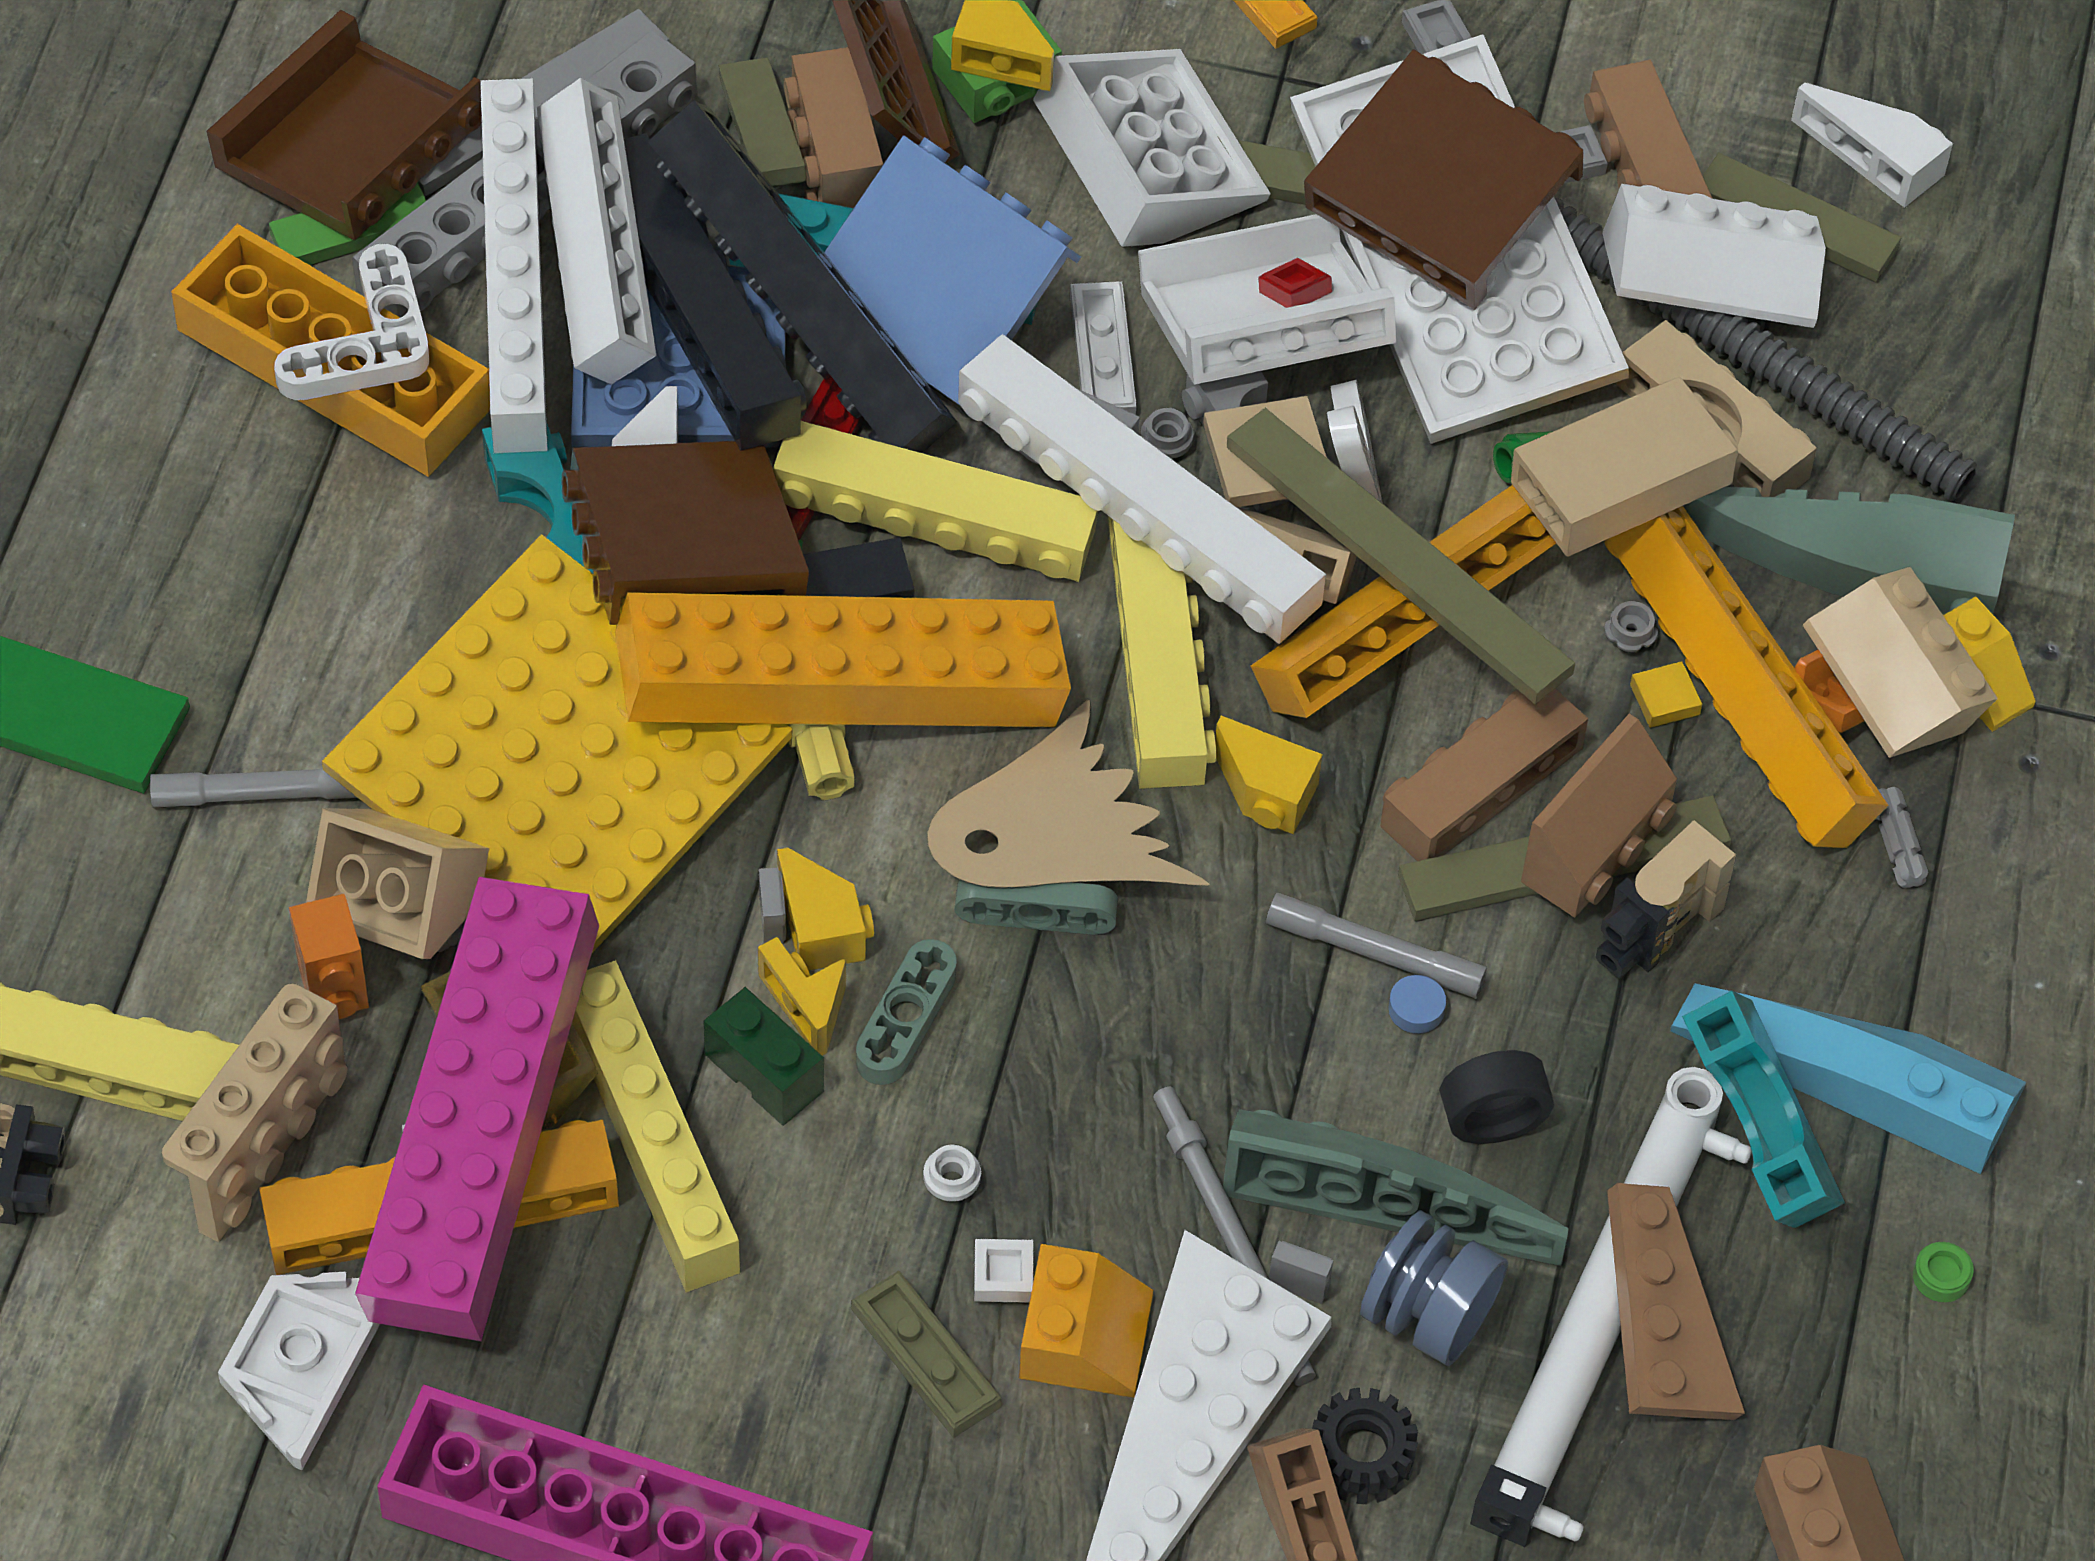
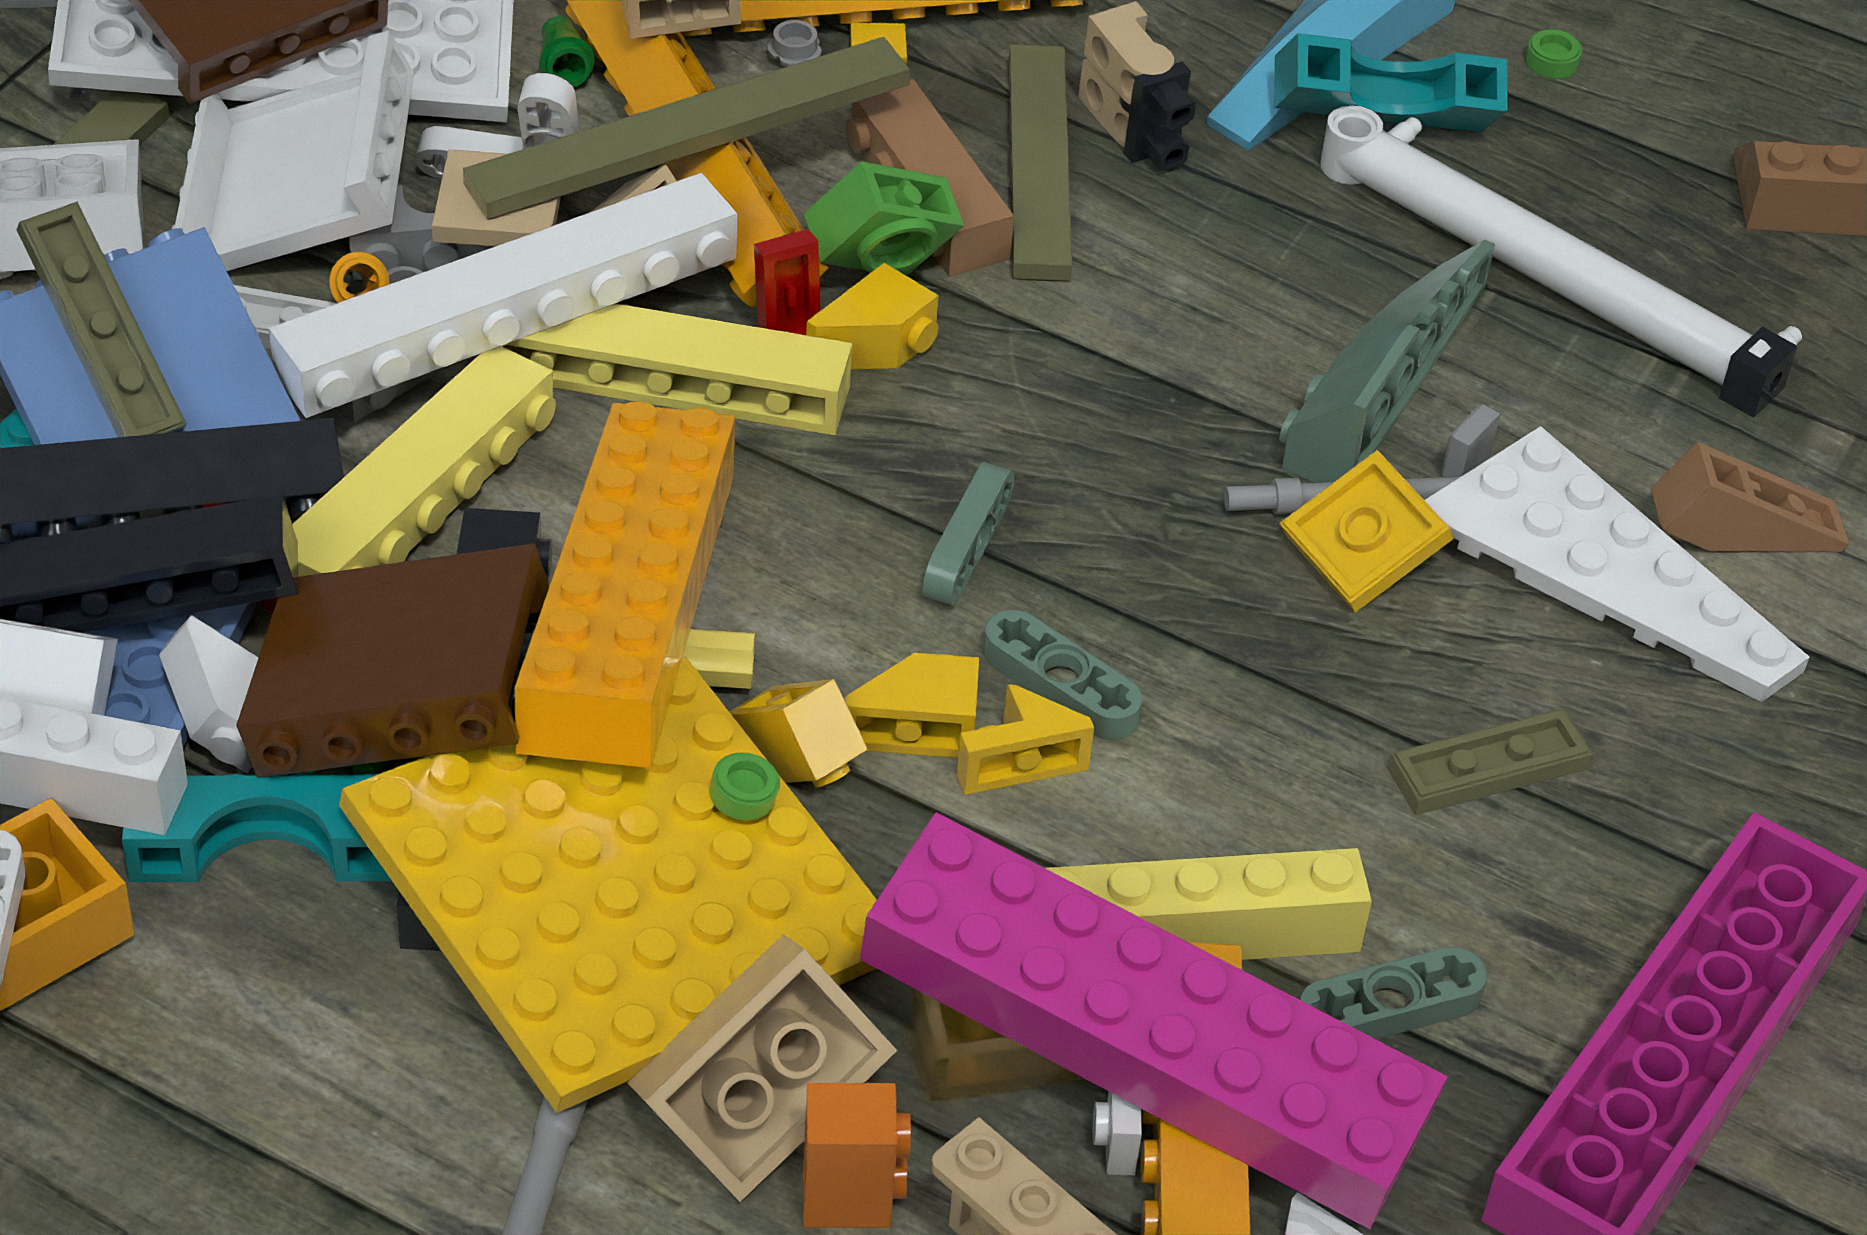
camera: 75 degrees left, 10 degrees down
dark green brick [703,987,824,1126] -> none
light grey tile [759,867,786,944] -> none
white plate [923,1145,981,1201] -> none
tan piece [928,700,1209,888] -> none
white plate [974,1239,1033,1302] -> none
light orange slope [1019,1244,1154,1398] -> none
red tile [1258,258,1332,308] -> none
light grey piece [1266,892,1487,999] -> none
black tyre [1312,1387,1418,1504] -> none
sand blue wheel [1360,1210,1508,1366] -> none
medium blue tile [1388,975,1446,1033] -> none
black tyre [1439,1050,1555,1144] -> none
medium nougat slope [1521,713,1677,918] -> none
medium nougat wing [1607,1183,1745,1420] -> none
none -> olive tile [16,201,187,437]
none -> light orange cone [329,252,390,303]
none -> bright green tile [709,753,780,820]
none -> yellow slope [729,679,868,787]
none -> red plate [754,229,821,335]
none -> bright green brick [804,161,964,276]
none -> yellow tile [1279,450,1454,613]
none -> sand green beam [1300,947,1487,1039]

